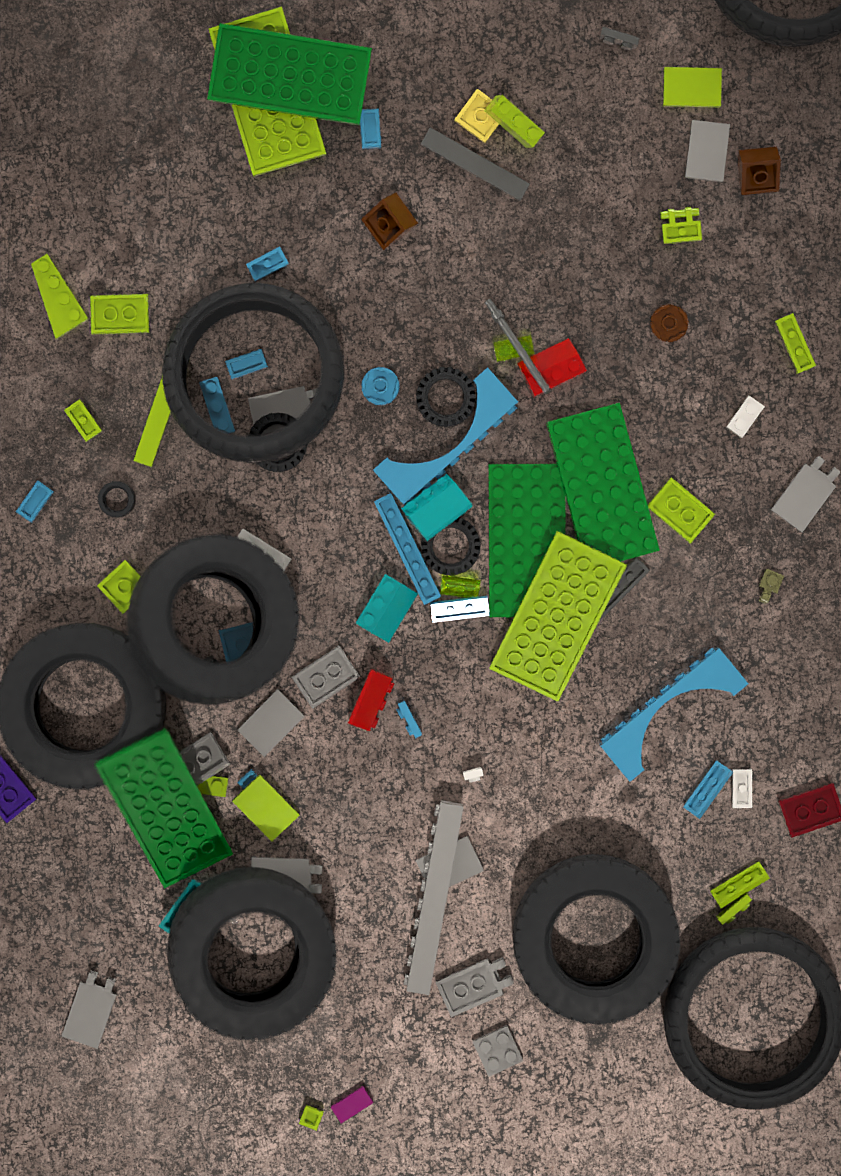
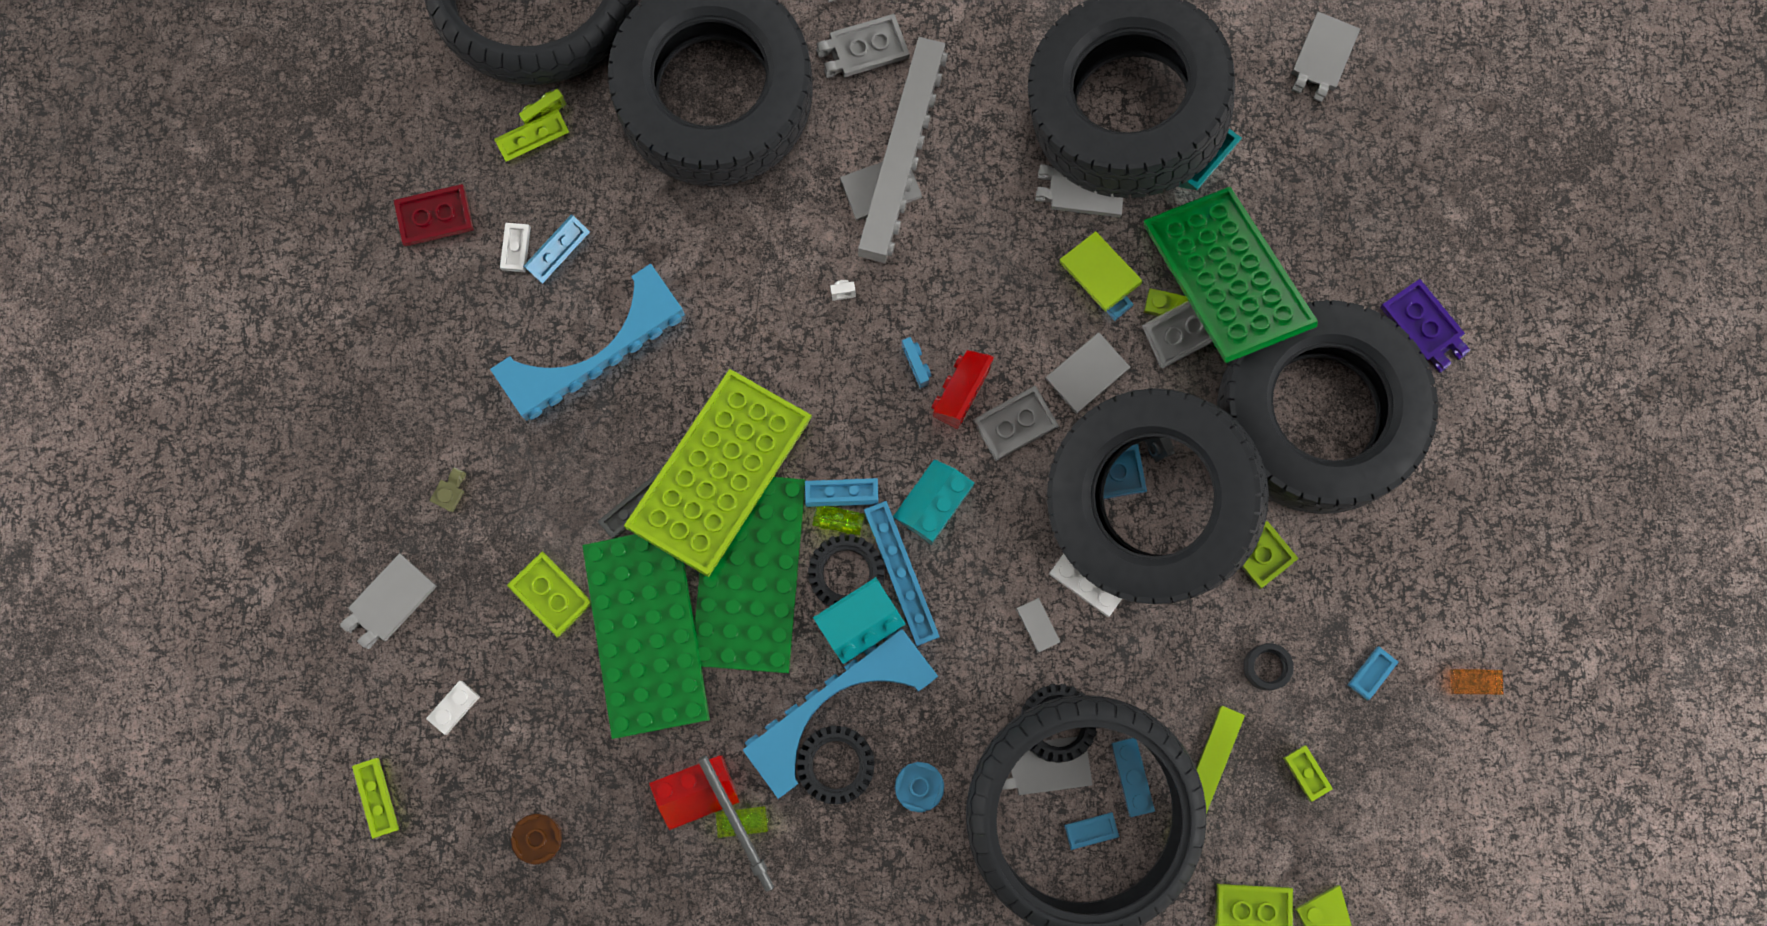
camera: 175 degrees left, 10 degrees down
none -> light grey tile [1016,598,1060,653]

